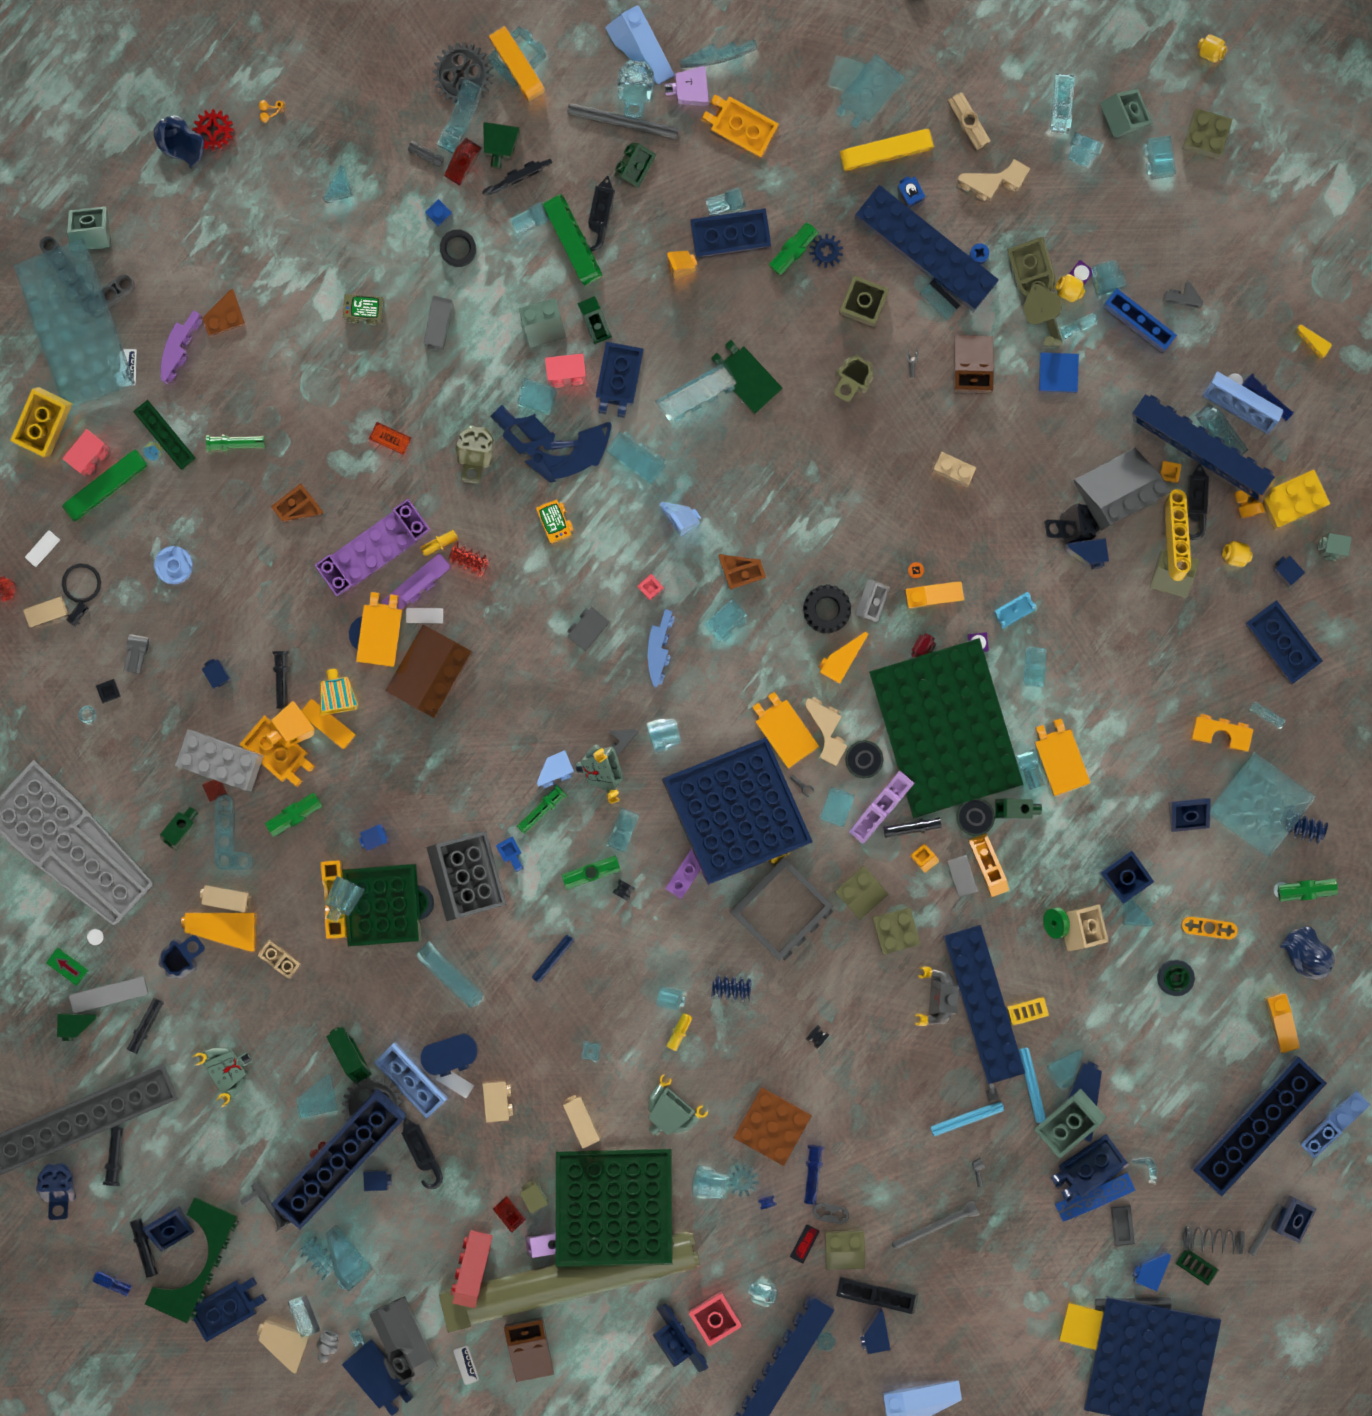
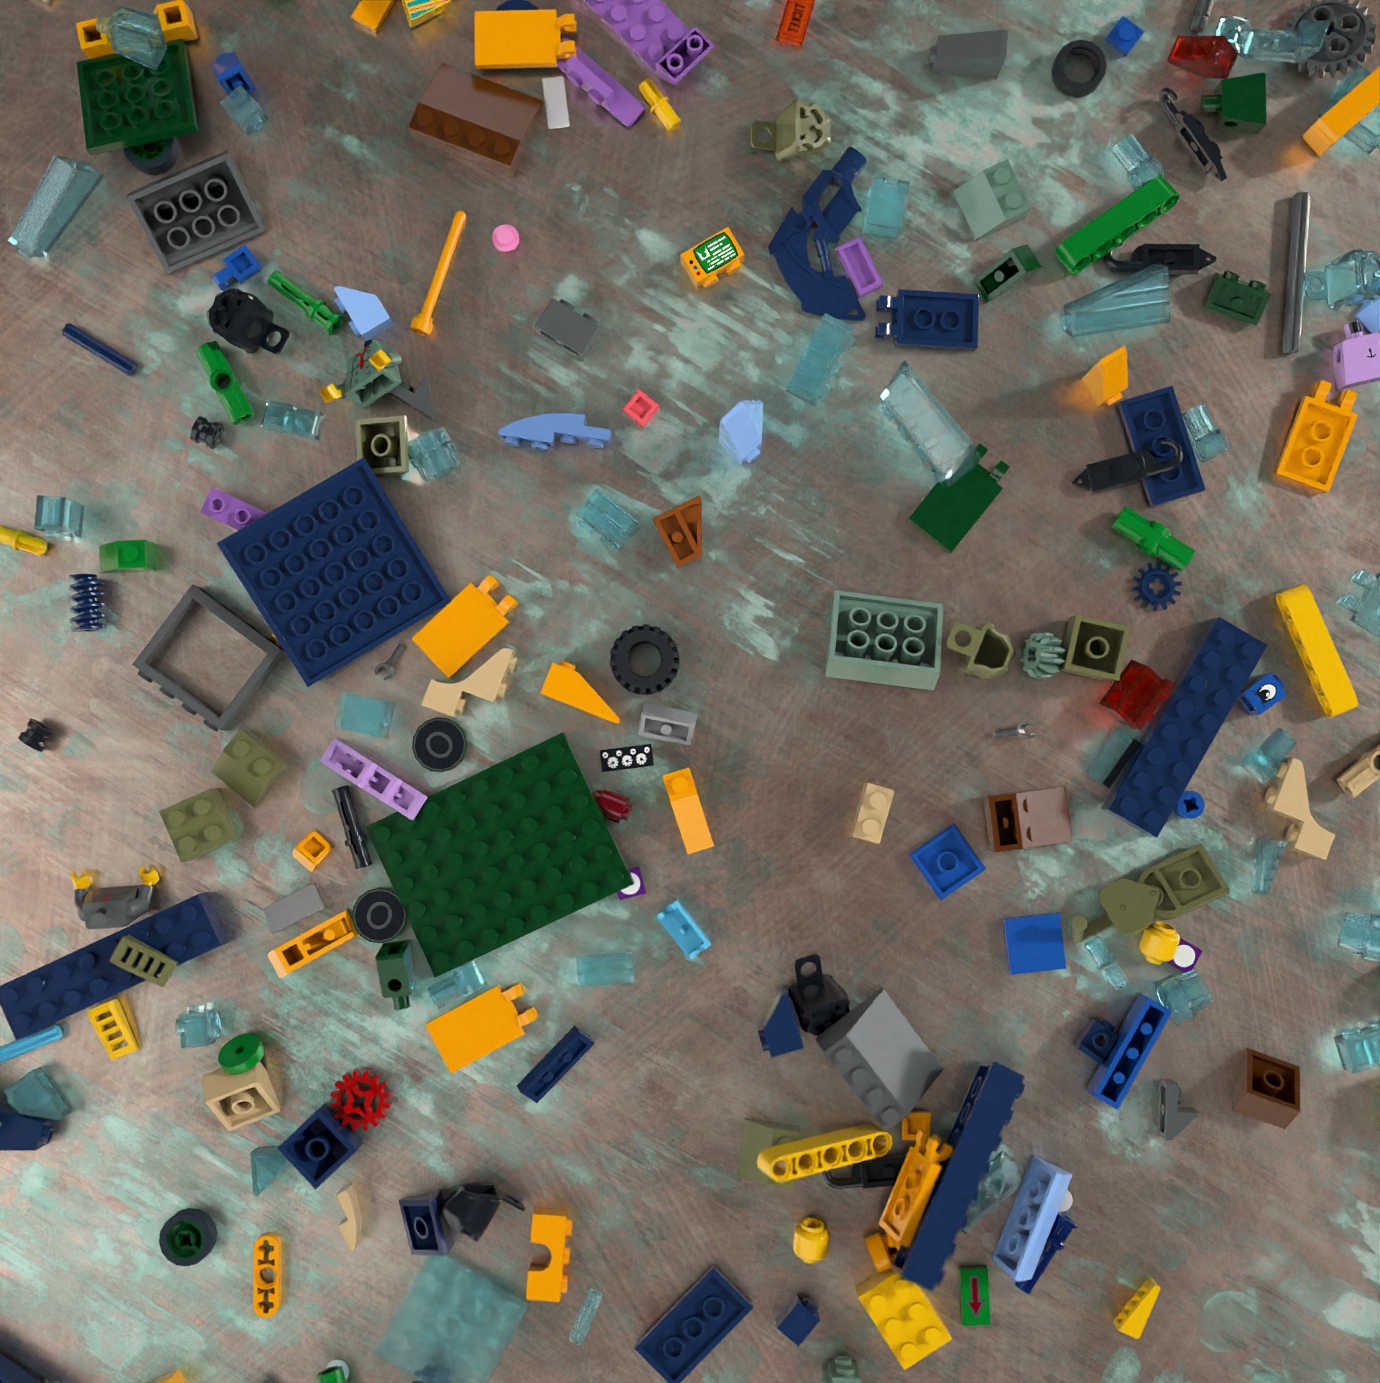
camera: 85 degrees right, 0 degrees up
clear red piece [448,541,491,578] -> none
coral brick [545,353,587,388] -> none
orange sticker [908,562,924,578] -> none
none -> green slope [99,540,156,573]
none -> olive slope [109,935,178,987]
none -> clear light blue brick [175,1005,221,1048]
none -> black piece [207,288,290,354]
none -> clear light blue brick [220,85,269,136]
none -> red gear [330,1068,392,1131]
none -> tan slope [336,1184,362,1251]
none -> olive slope [355,415,409,477]
none -> light orange piece [409,211,466,337]
none -> black piece [440,1183,526,1242]
none -> bright pink plate [492,224,519,252]
none -> dark blue plate [516,1026,595,1103]
none -> black sticker [600,744,654,772]
none -> sand green slope [825,590,944,691]
none -> medium lavender tile [835,236,884,299]
none -> light orange tile [879,1129,953,1248]
none -> blue tile [908,823,986,900]
none -> green tile [959,1266,991,1326]
none -> sand green gear [1021,632,1066,679]
none -> clear light blue slope [1061,264,1170,337]
none -> black plate [1072,439,1183,492]
none -> dark blue brick [1072,1017,1119,1065]
none -> clear red brick [1099,659,1174,729]
none -> reddish brown slope [1232,1048,1301,1129]
none -> clear light blue piece [1241,728,1297,784]
none -> clear light blue slope [1252,839,1287,896]

